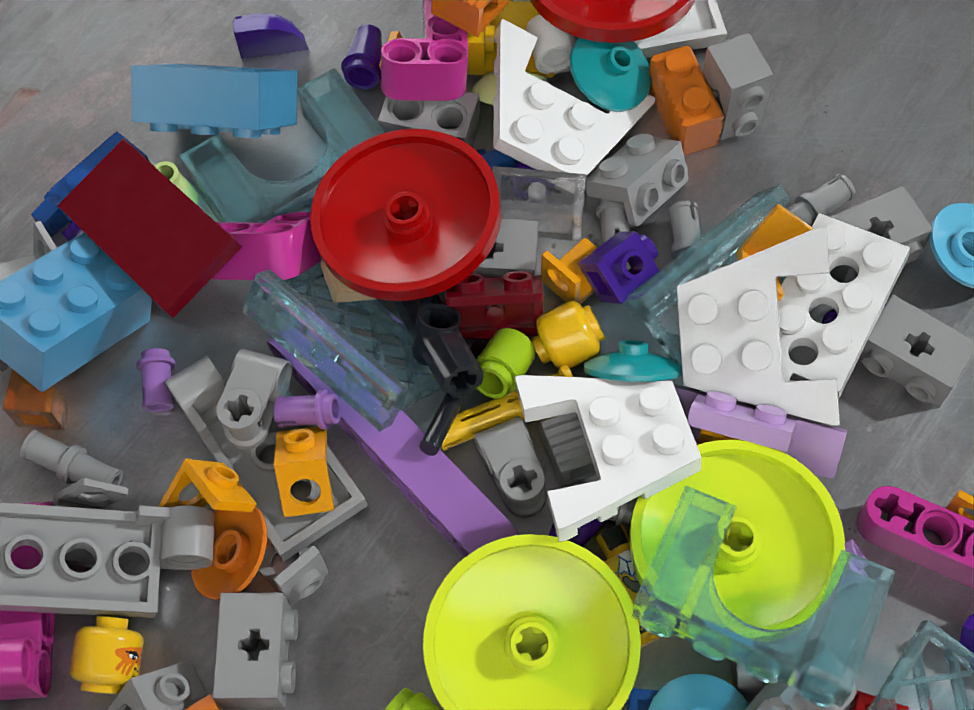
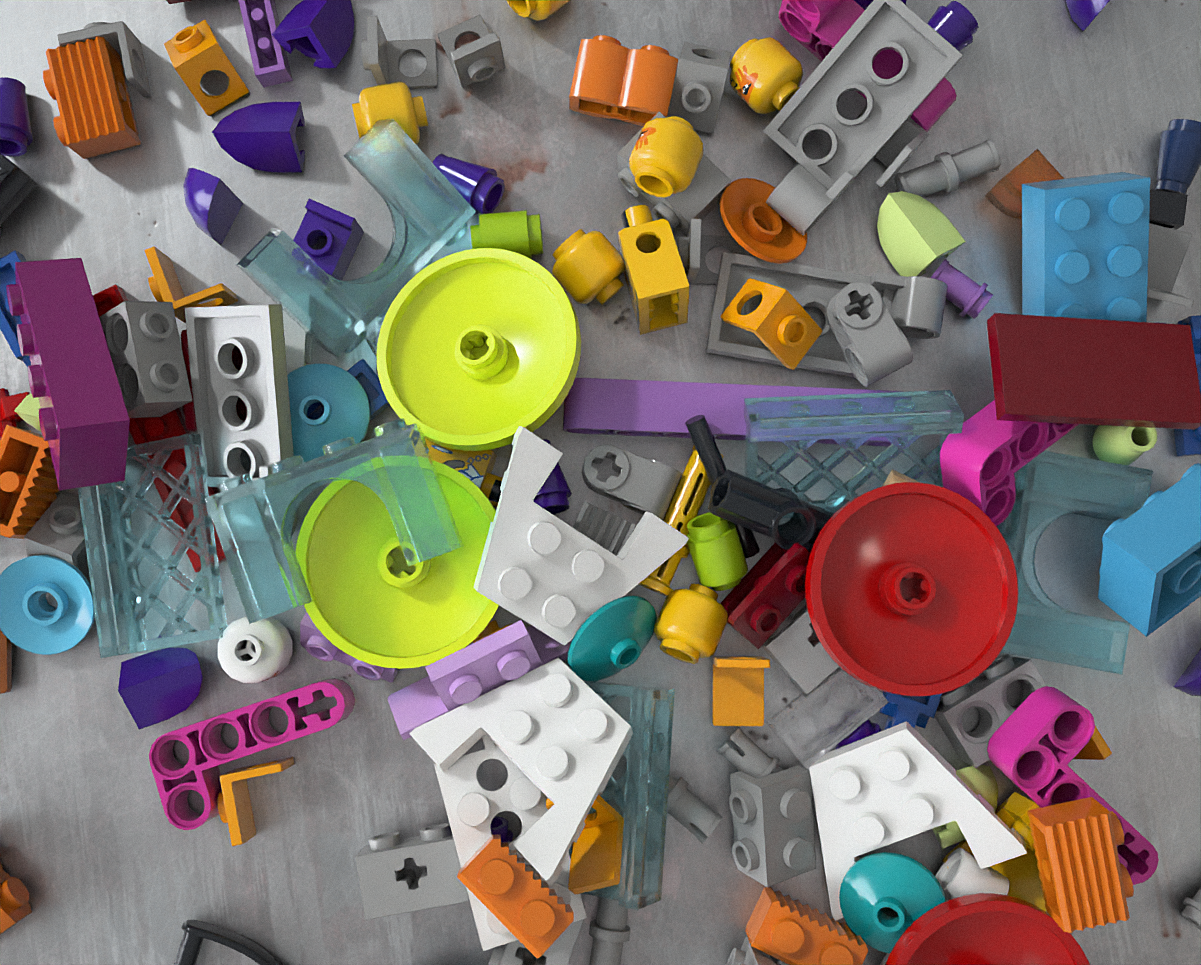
camera: 135 degrees right, 20 degrees up
light orange bracket [159,459,257,512] -> none
medium lavender pin [274,389,341,429] -> none
dark purple cone [341,24,382,89] -> none
dark purple brick [577,231,660,304] -> none
none -> white head [218,616,292,683]
none -> orange brick [457,835,574,959]
none -> yellow head [552,229,625,305]
none -> yellow torso [618,205,689,335]
none -> yellow head [629,116,704,197]
none -> yellowish green brick [877,191,966,277]

